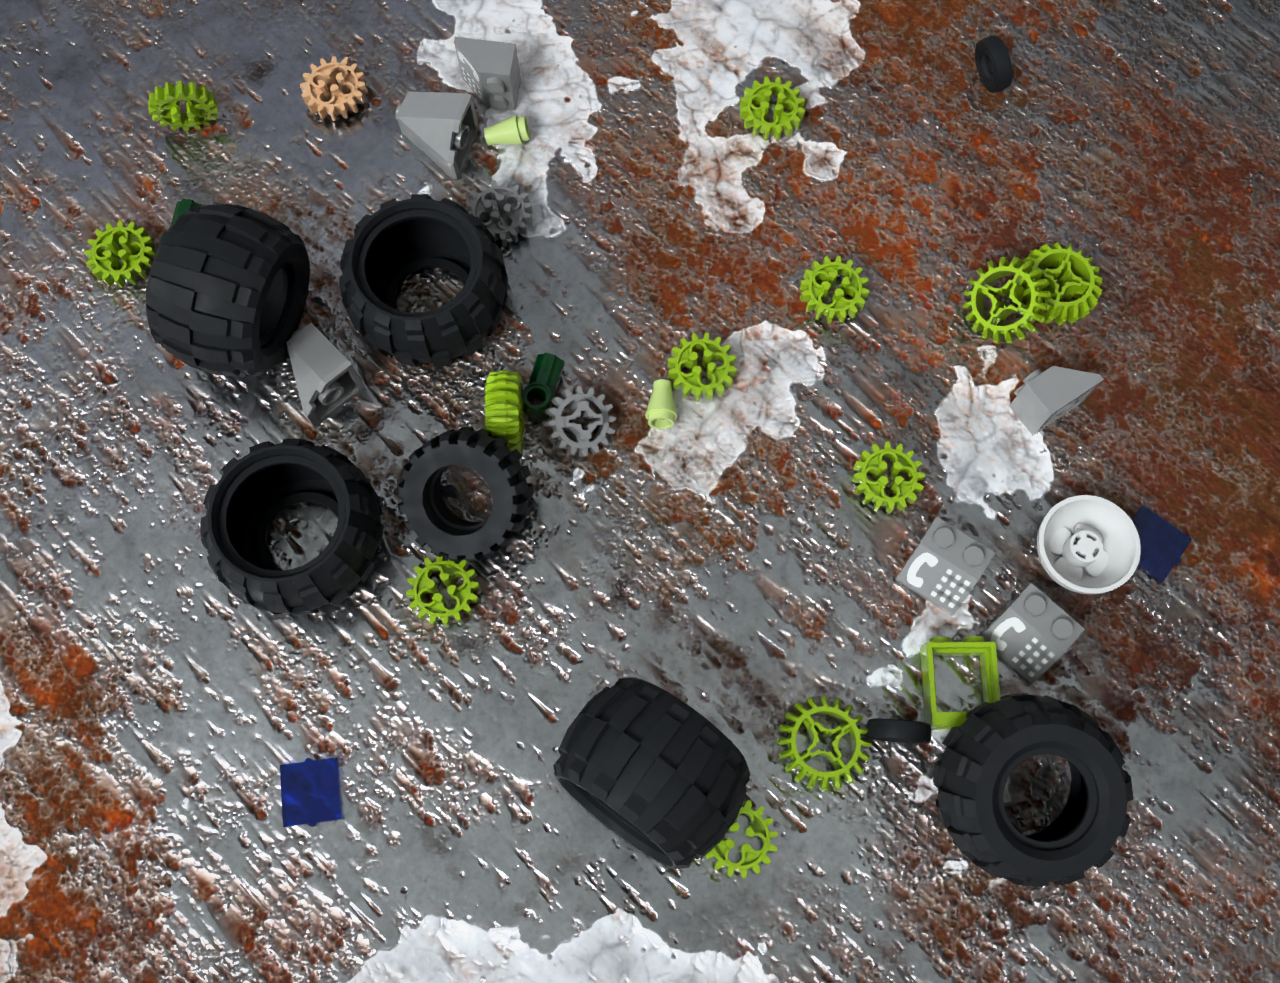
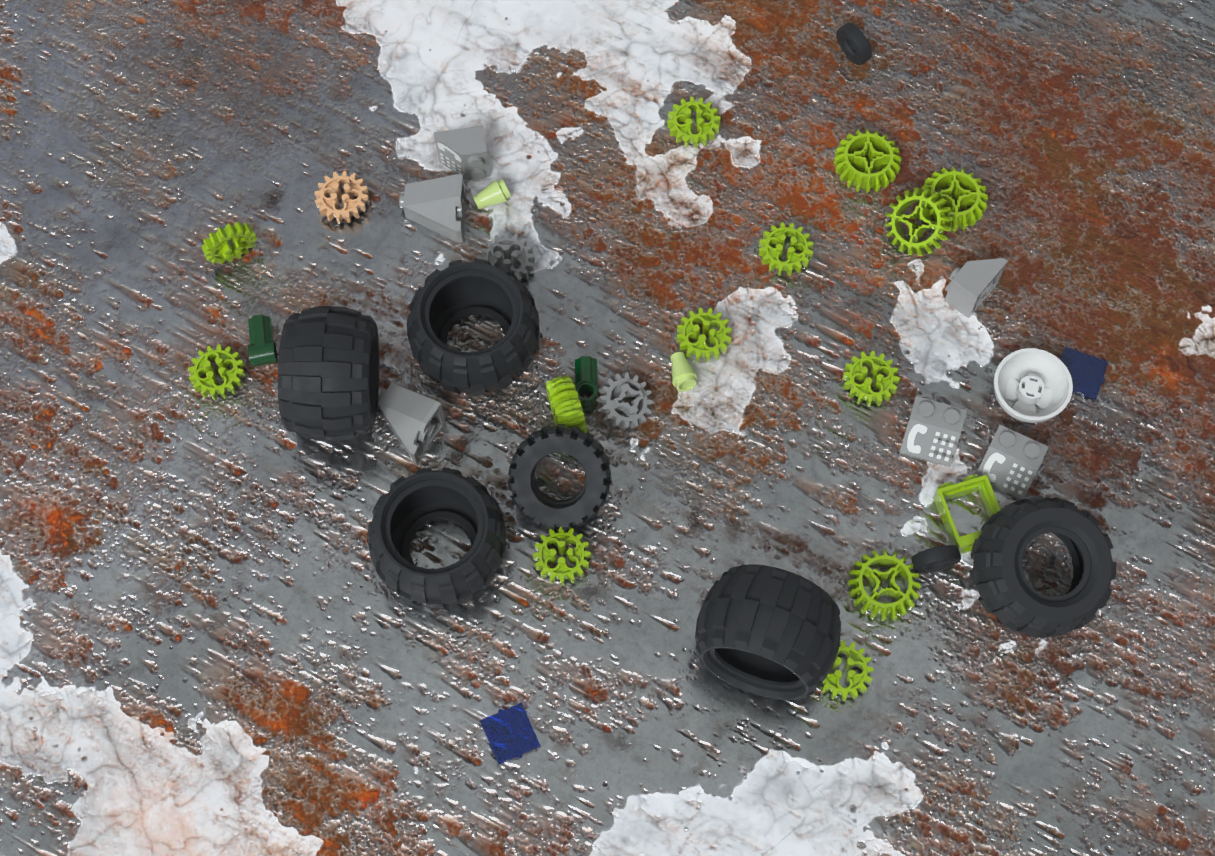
camera: 15 degrees left, 5 degrees down
none -> lime gear [834,128,901,194]

